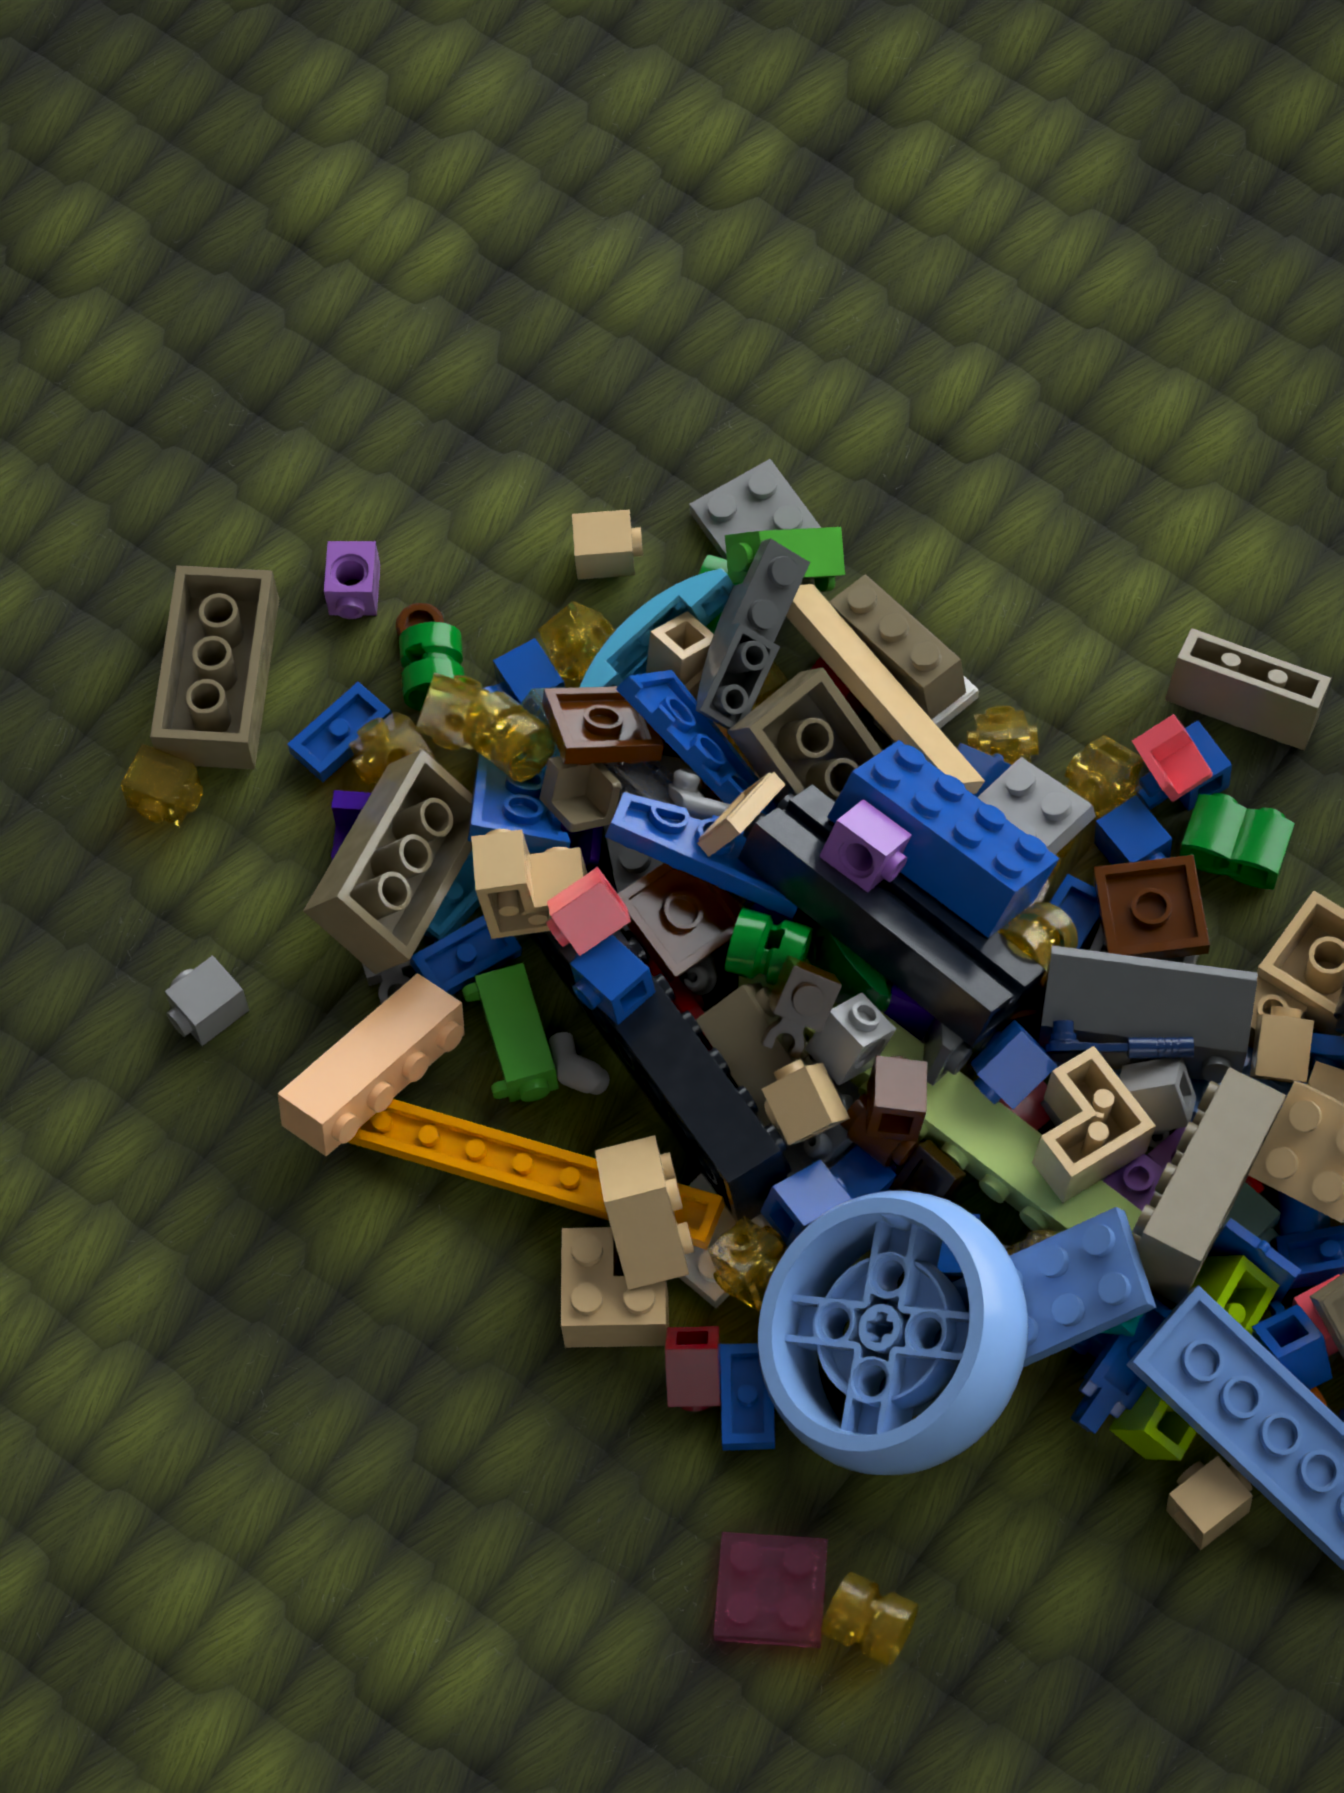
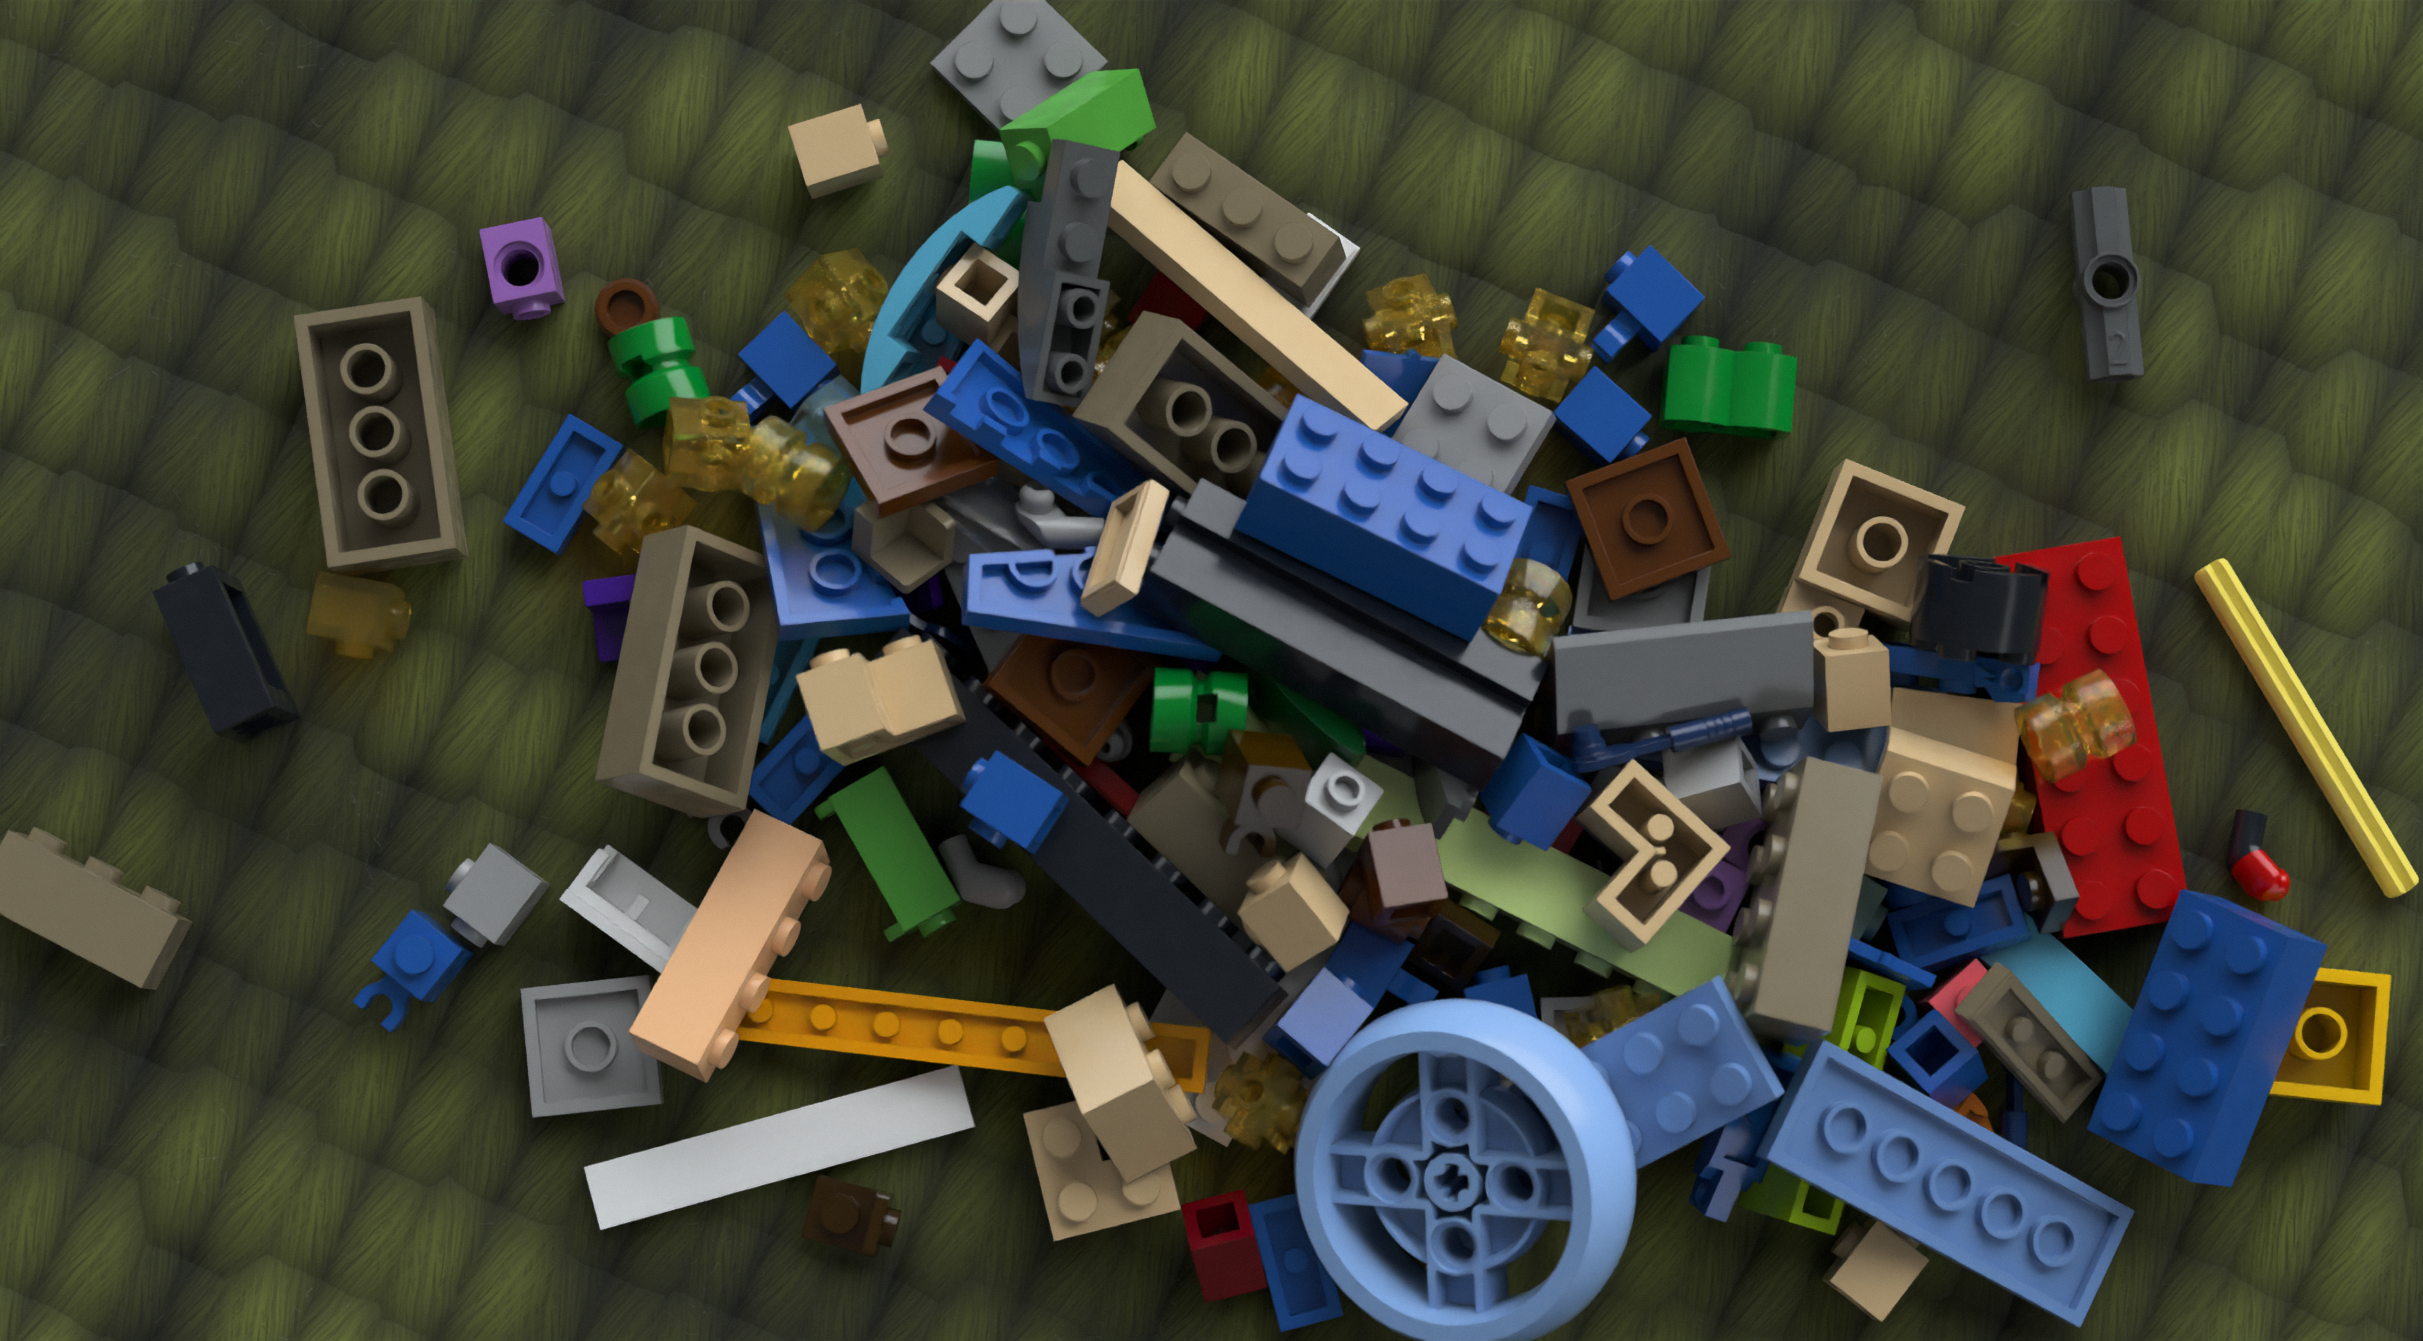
camera: 20 degrees left, 20 degrees up
coral brick [546,867,631,956] -> none
medium lavender brick [819,799,912,892] -> none
coral panel [1132,714,1213,802] -> none
dark tan brick [1165,628,1331,751] -> none
none -> black window [152,562,301,744]
none -> blue brick [353,910,474,1033]
none -> light grey plate [520,975,664,1118]
none -> white hinge [559,845,698,973]
none -> white tile [584,1065,976,1230]
none -> dark brown bracket [801,1174,902,1258]

